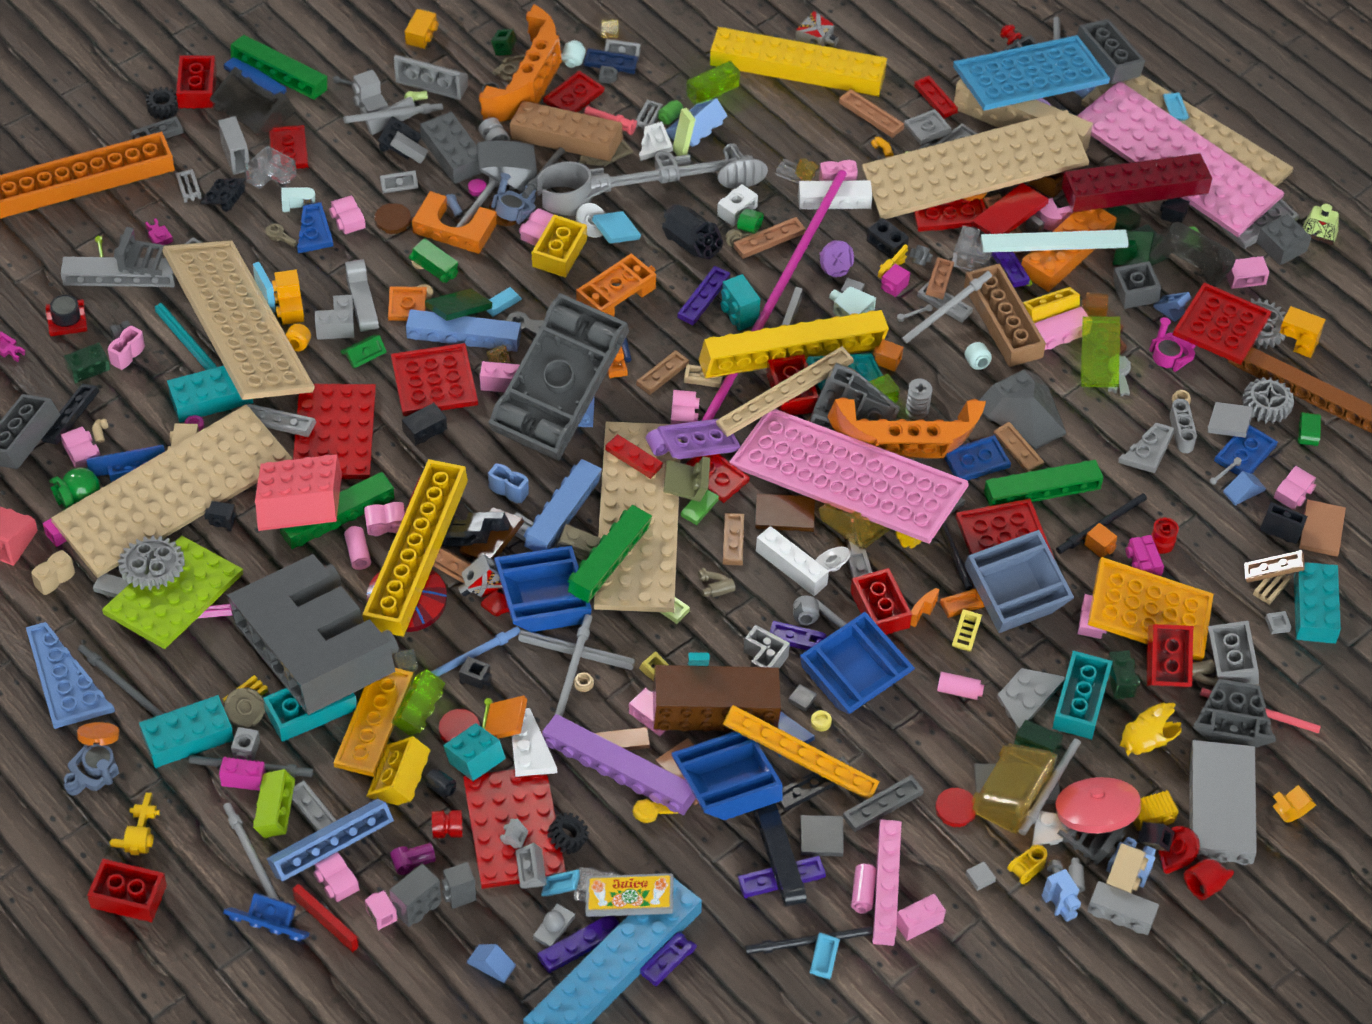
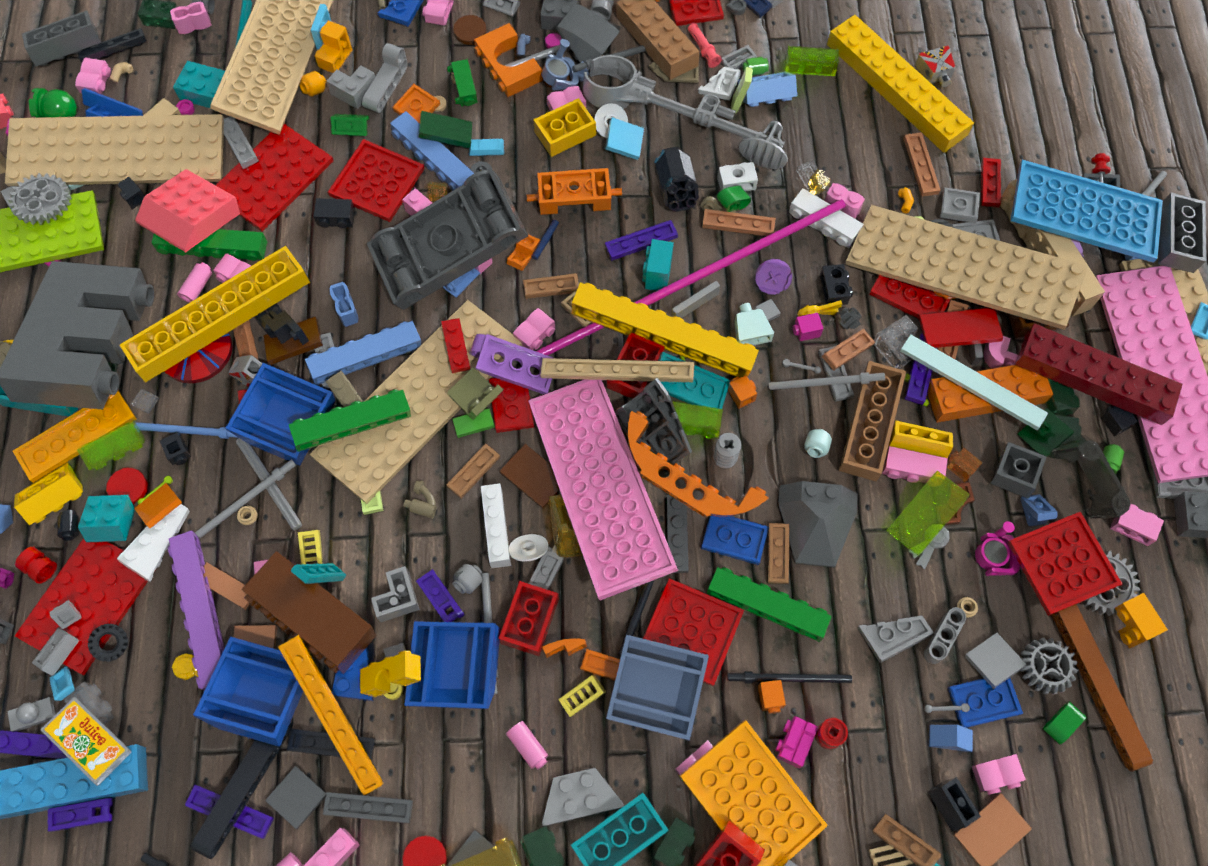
camera: 40 degrees right, 15 degrees up
none -> yellow arch [360,651,421,697]

